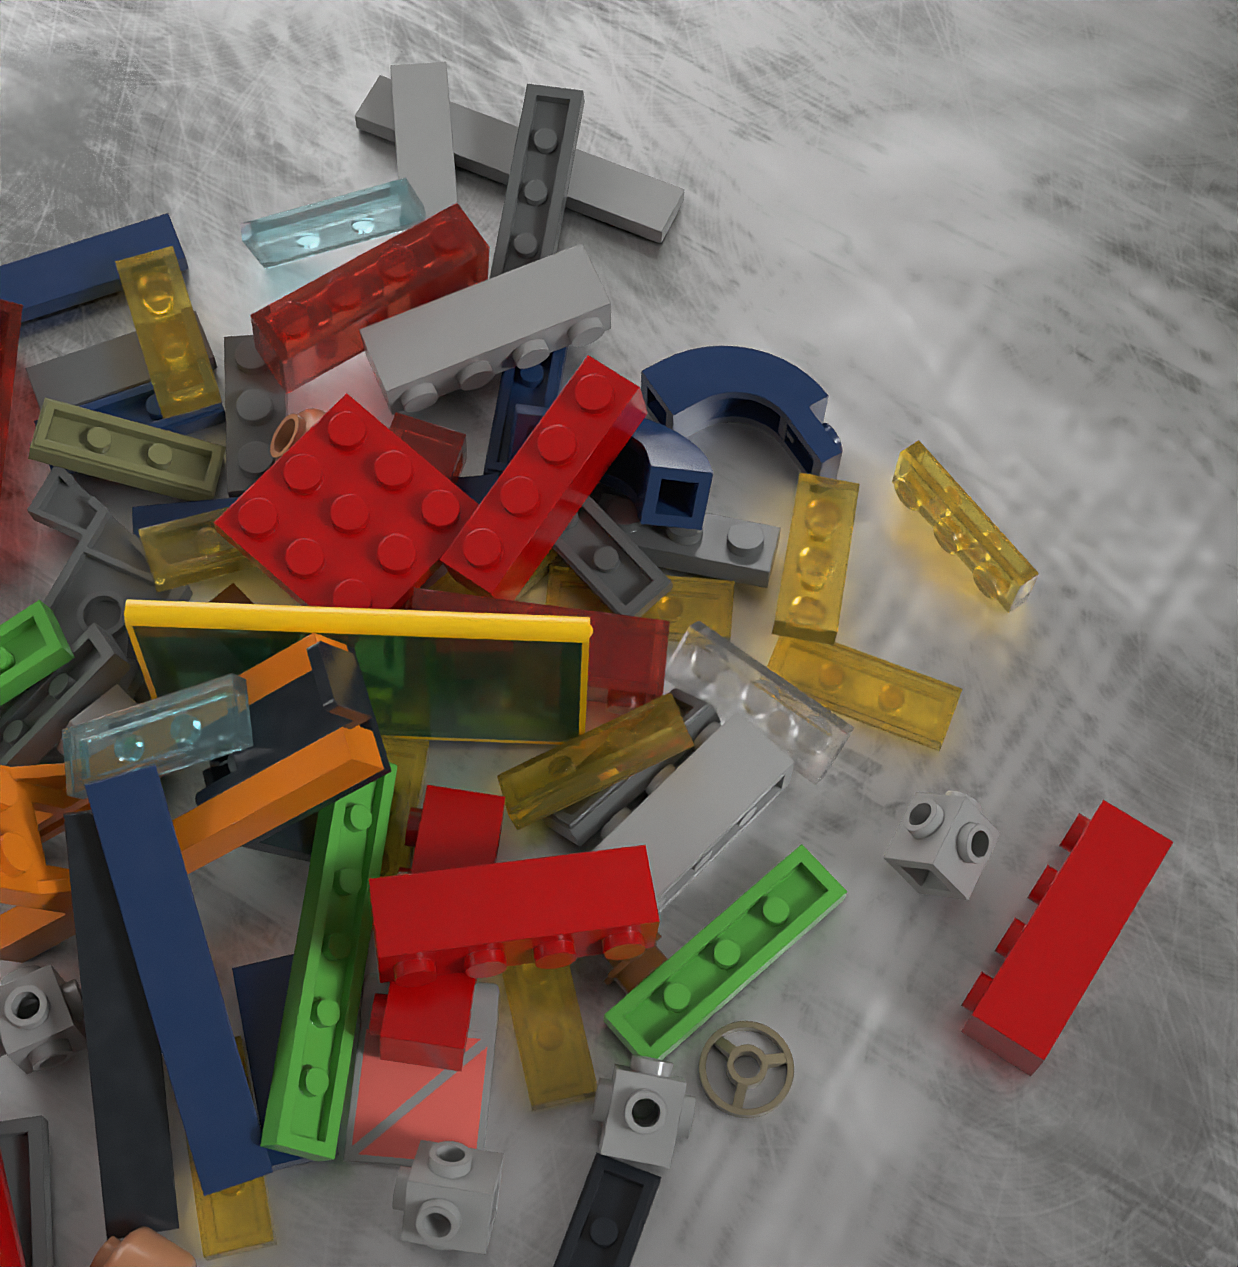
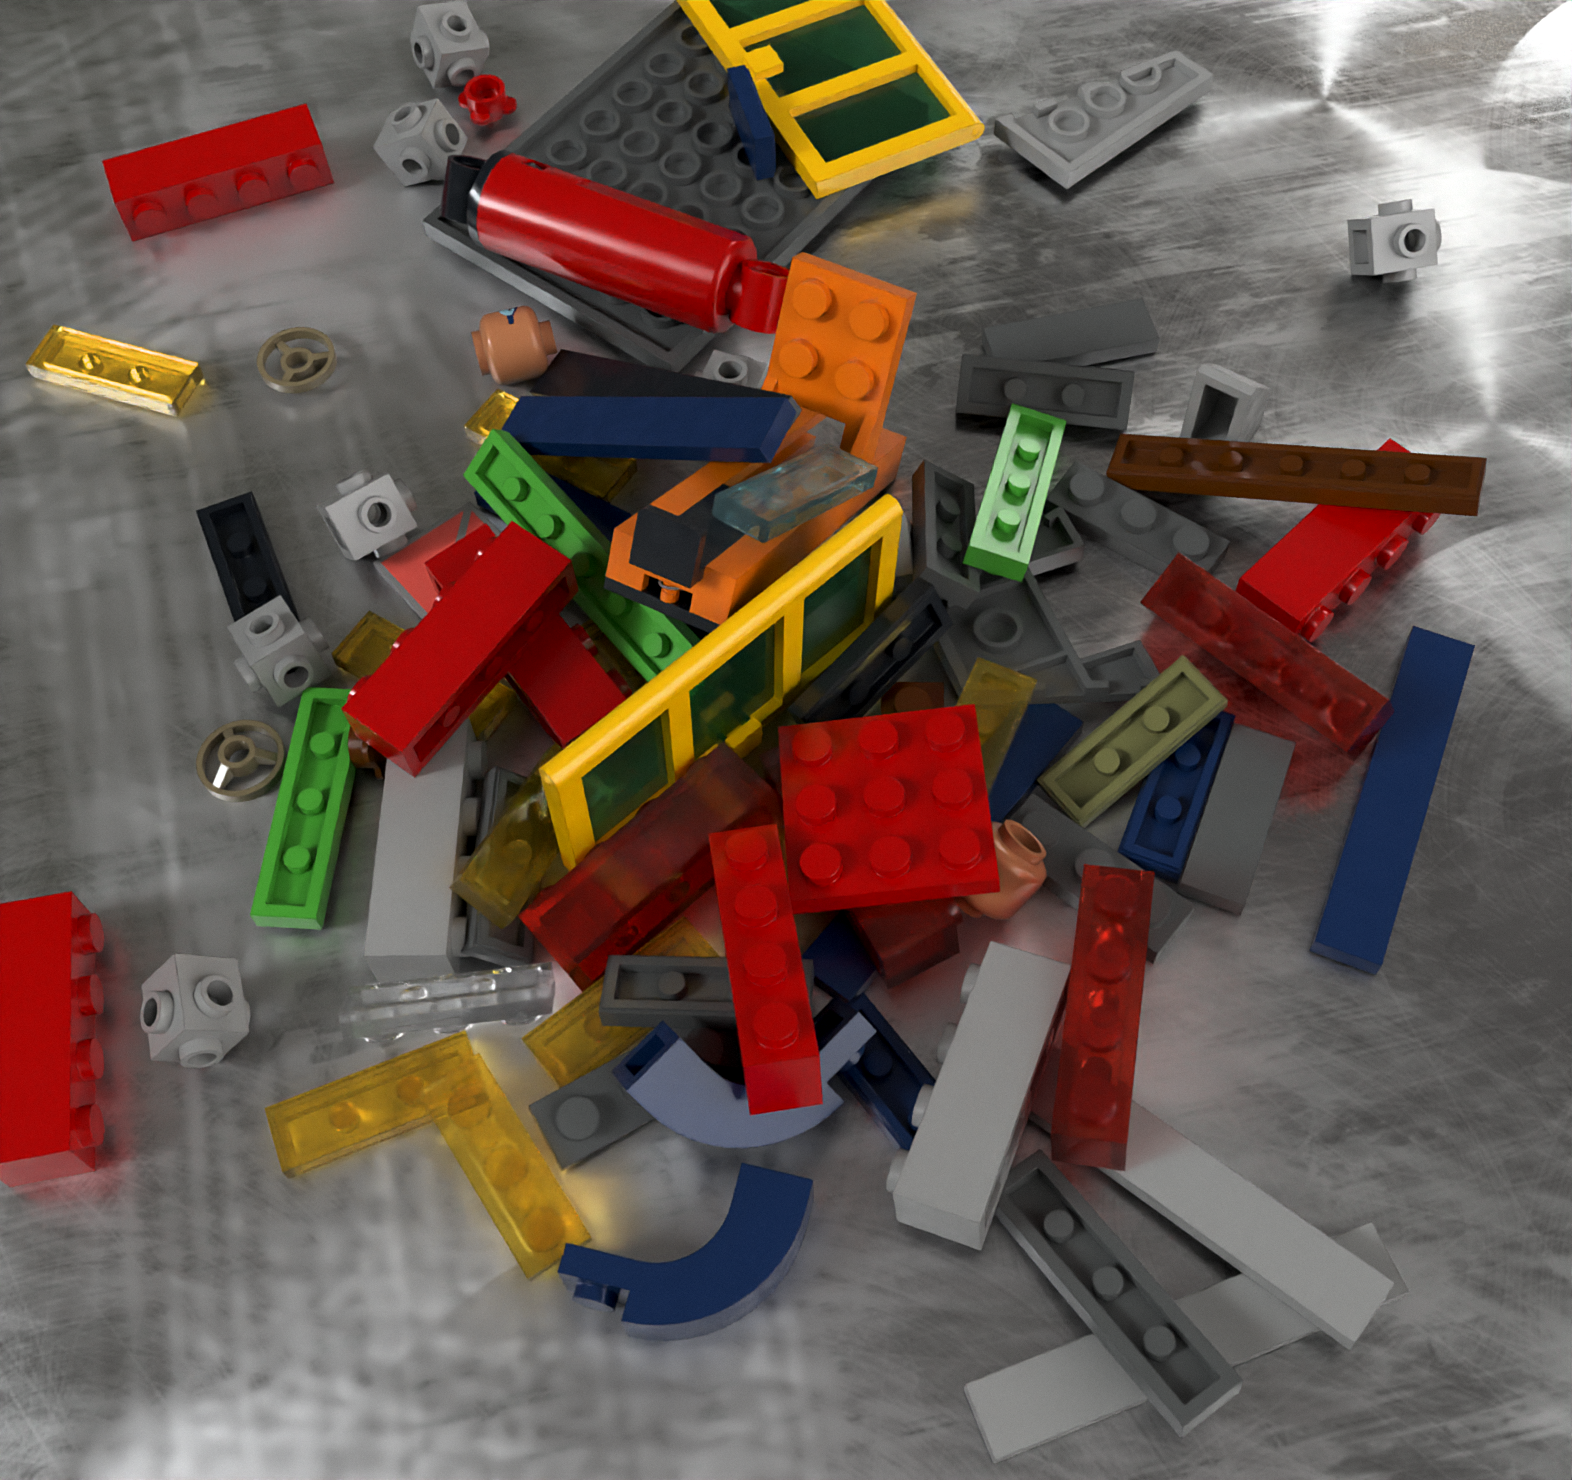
camera: 140 degrees right, 5 degrees down
clear yellow plate [115,246,222,419] -> none
clear light blue tile [240,177,427,269] -> none
clear yellow plate [892,440,1039,613] -> none

